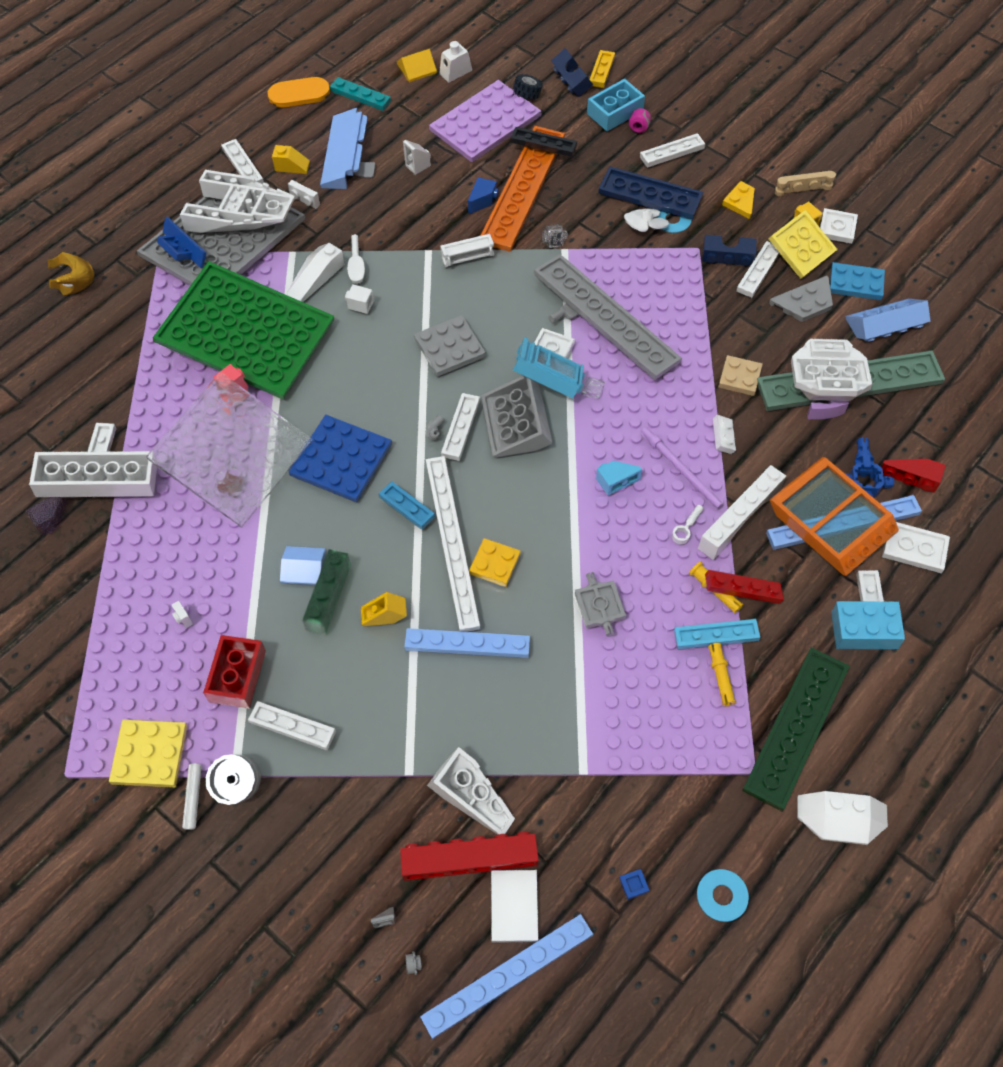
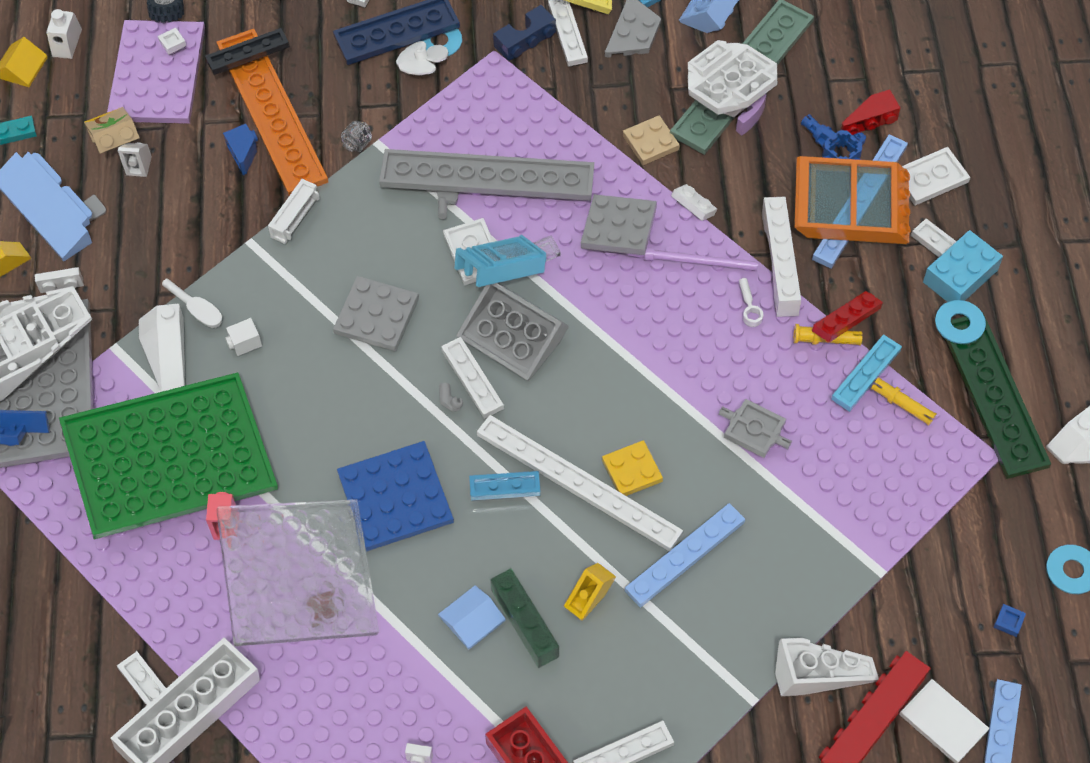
camera: 45 degrees left, 0 degrees up
medium azure slope [596,461,642,496] -> none
none -> tan panel [84,107,139,153]
none -> white plate [158,28,186,55]
none -> light grey plate [581,194,657,255]
none -> medium azure gear [935,300,986,344]

